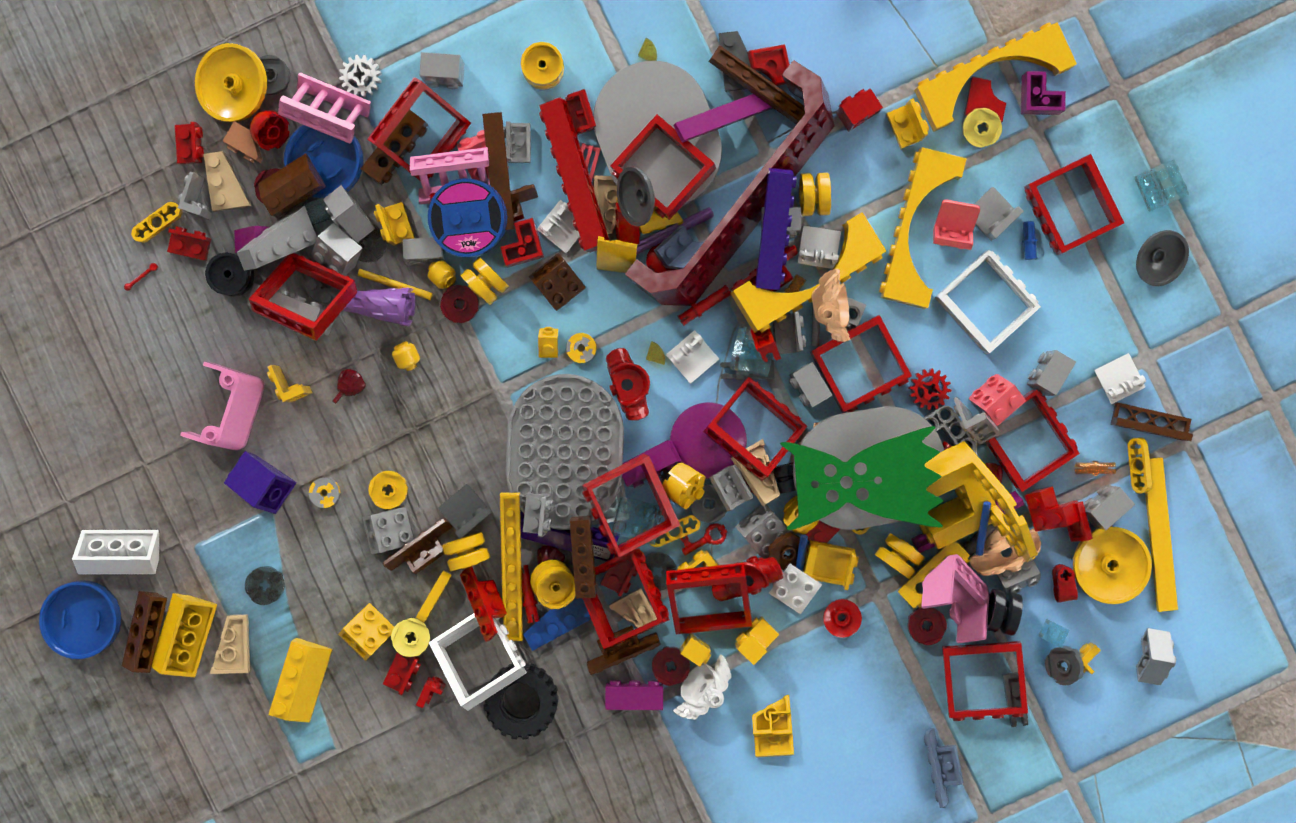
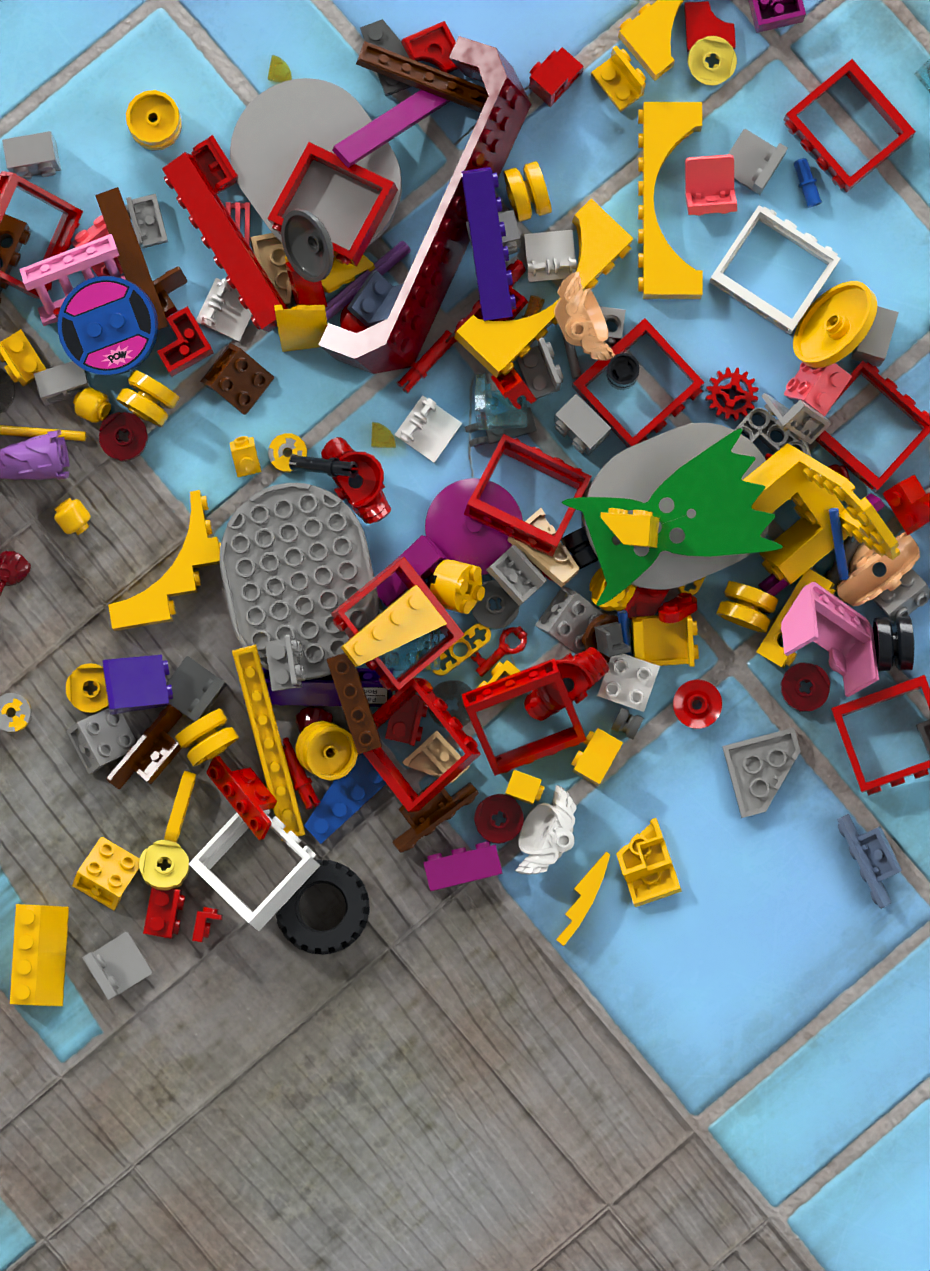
camera: 15 degrees left, 5 degrees down
none -> light grey bracket [82,932,153,1000]
none -> dark purple slope [102,654,173,715]
none -> yellow arch [108,490,221,631]
none -> black pin [289,455,358,478]
none -> yellow wing [341,585,447,667]
none -> yellow slope [556,852,610,946]
none -> dark grey panel [594,622,631,657]
none -> yellow slope [601,508,659,548]
none -> black wheel [606,353,640,390]
none -> dark grey wheel [611,707,644,740]
none -> red plate [658,592,698,623]
none -> light grey plate [722,728,801,818]
none -> yellow dish [793,281,877,368]

